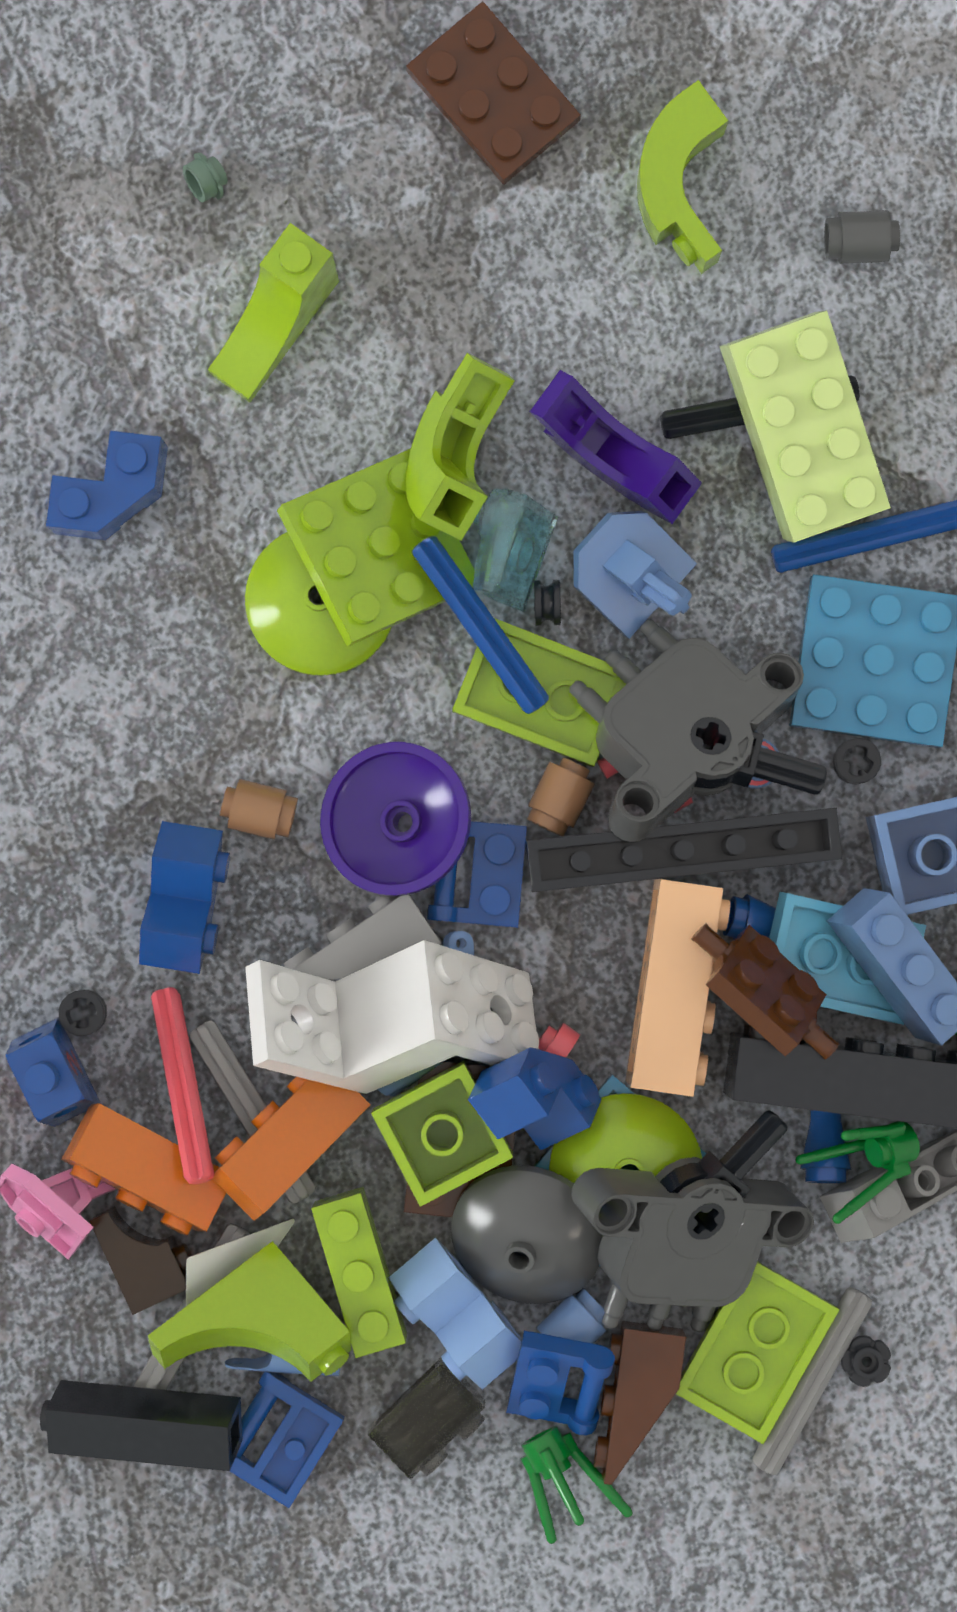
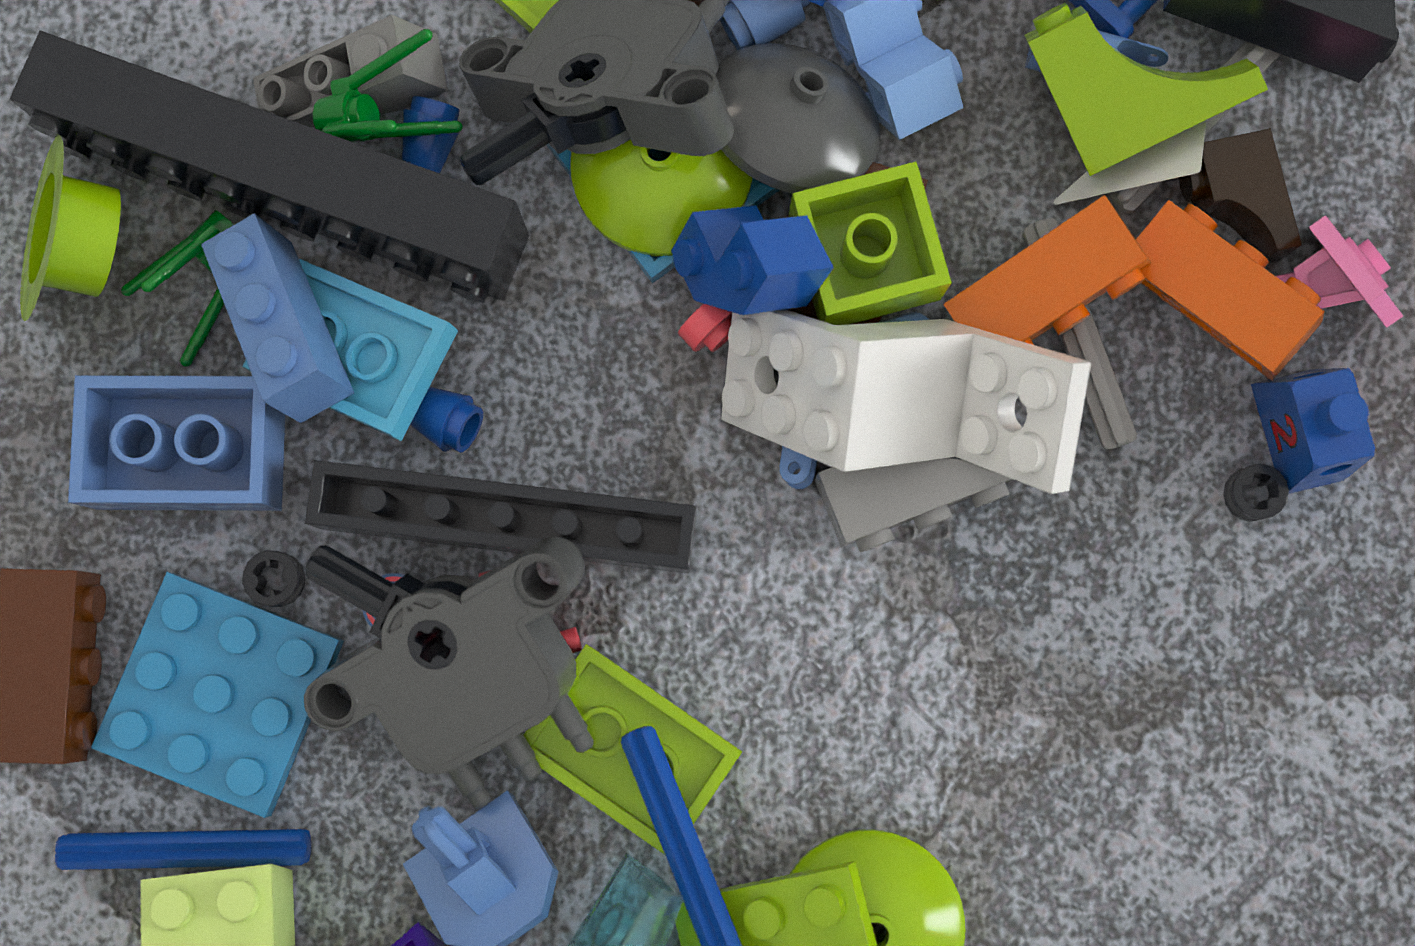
camera: 170 degrees left, 5 degrees down
blue brick [139,821,230,974] -> none
coral axle [151,987,214,1185] -> none
medium nougat brick [220,779,298,840] -> none
lime brick [311,1186,407,1358] -> none
dark purple dish [320,742,471,896] -> none
blue plate [427,821,527,928] -> none
medium nougat brick [527,757,595,837] -> none
black bush [534,580,561,626] -> none
light nougat brick [625,879,730,1097] -> none
reddish brown plate [691,923,840,1060] -> none

